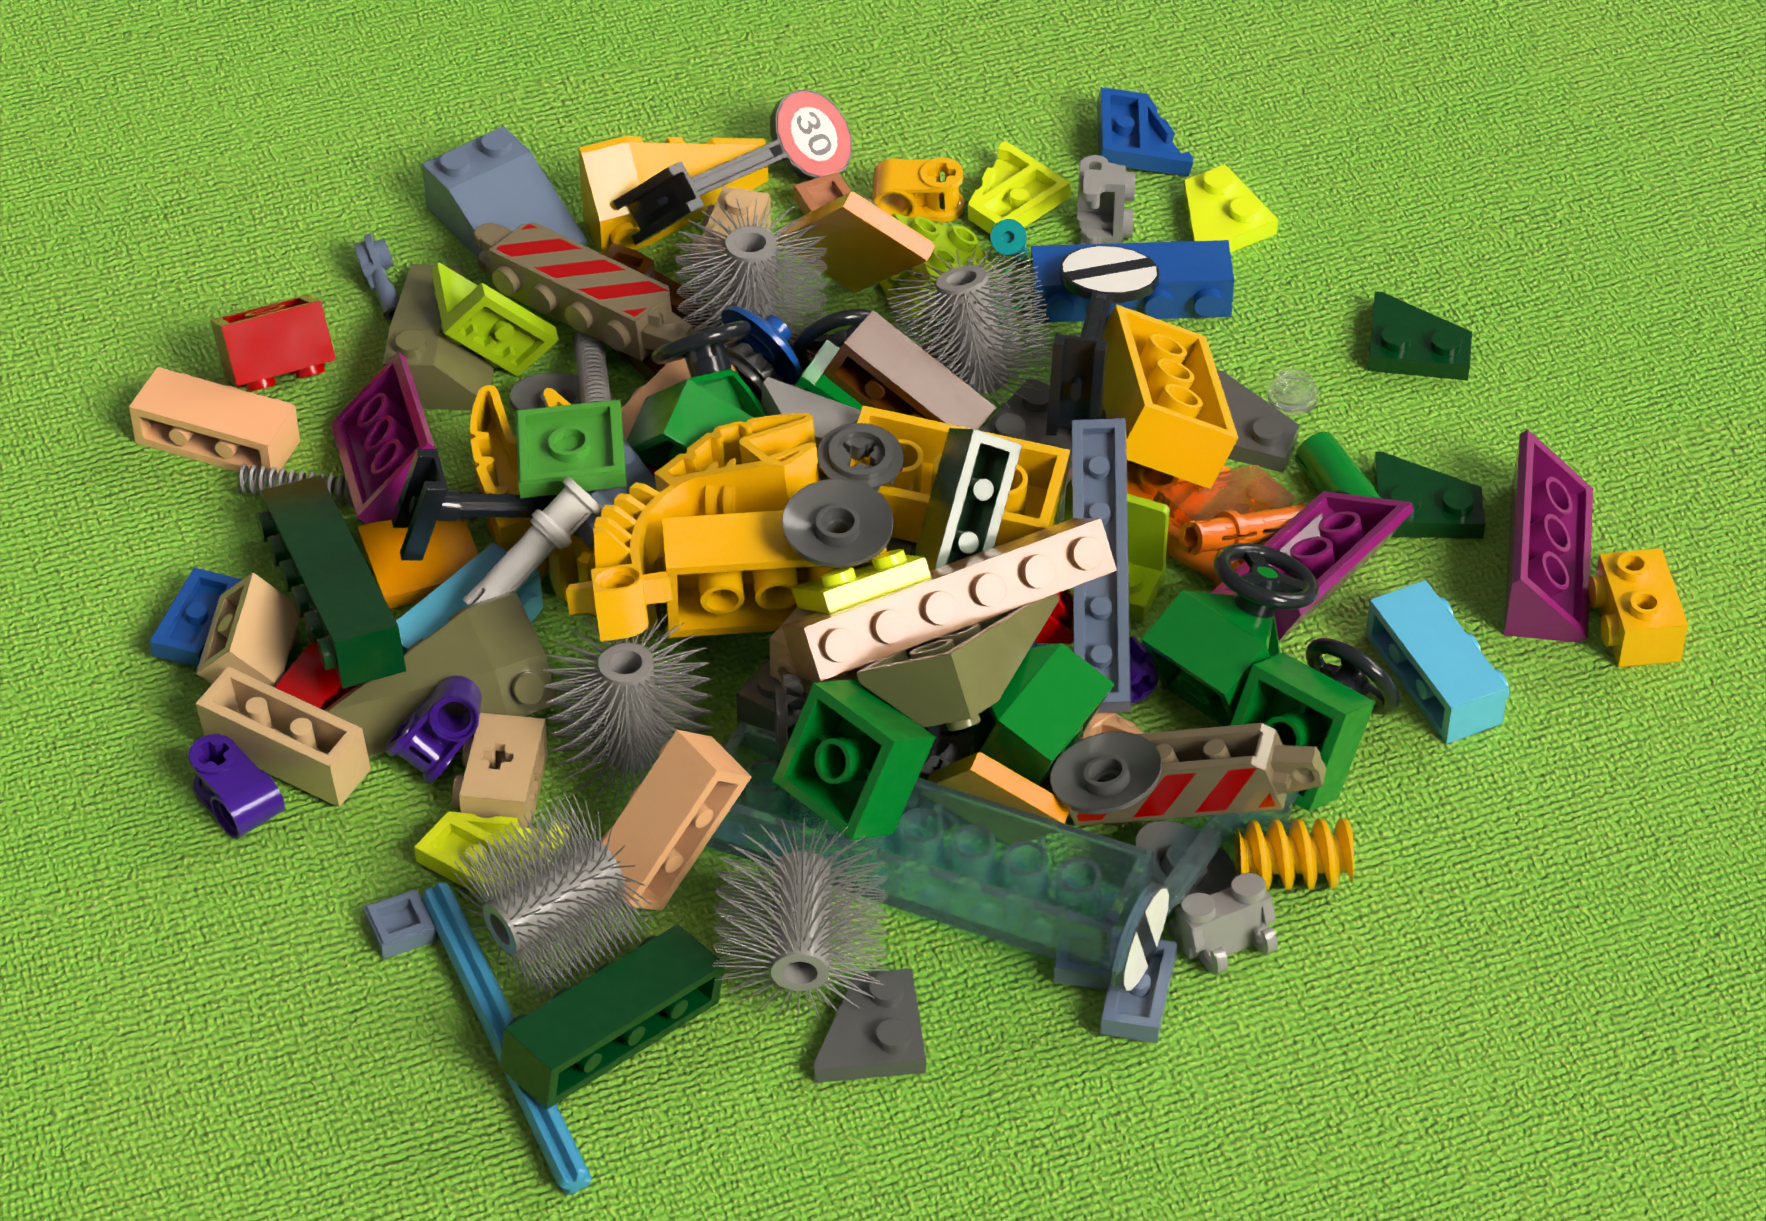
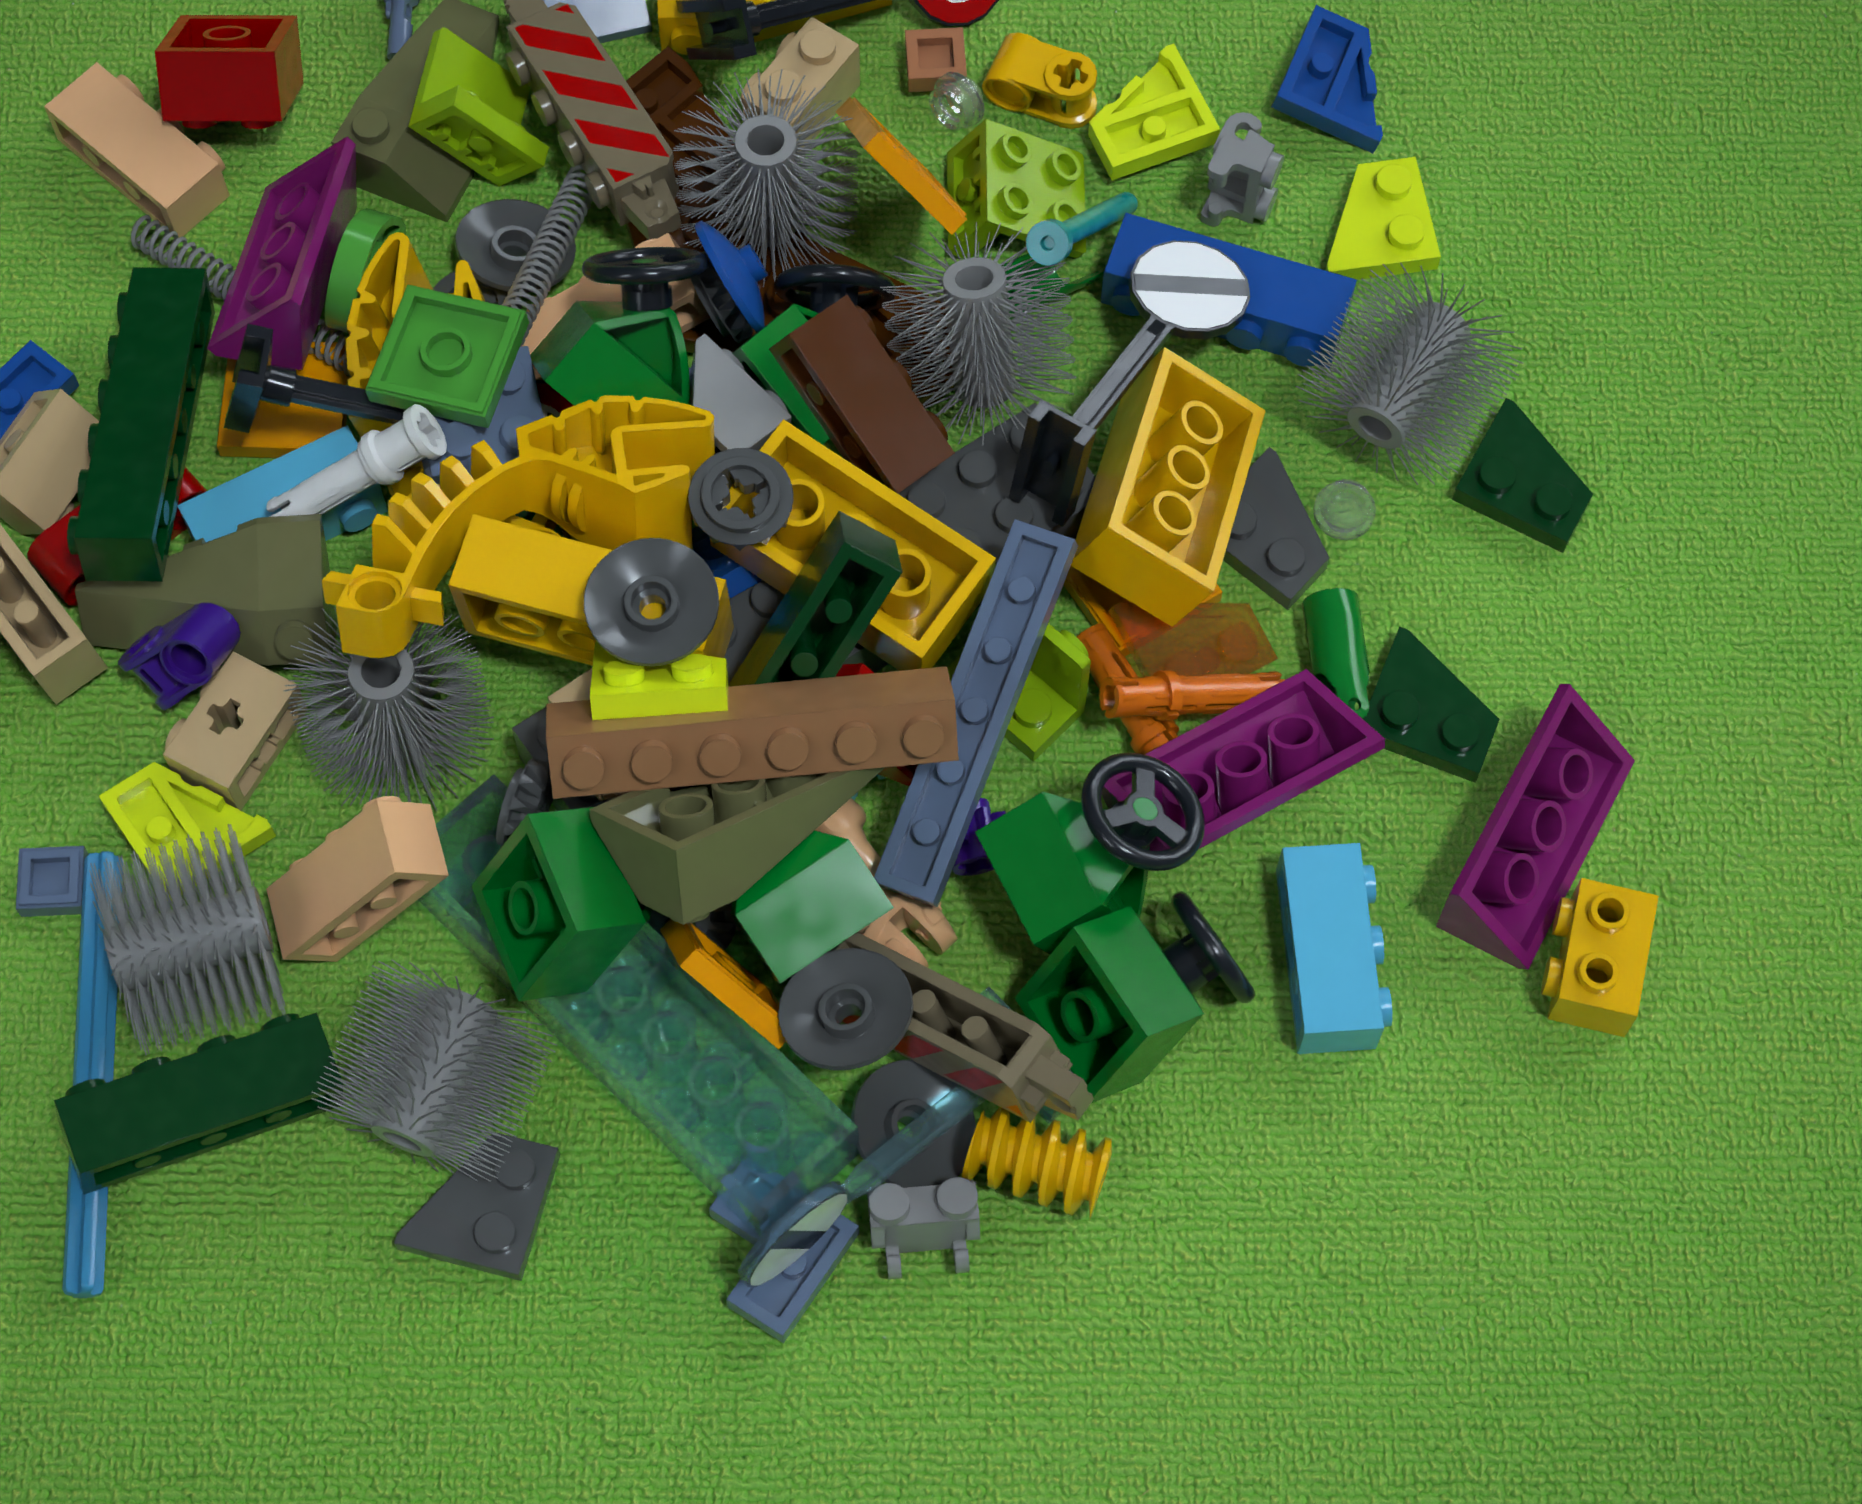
camera: 20 degrees right, 20 degrees up
none -> bright green piece [325,208,406,333]
none -> light grey piece [1296,262,1523,485]

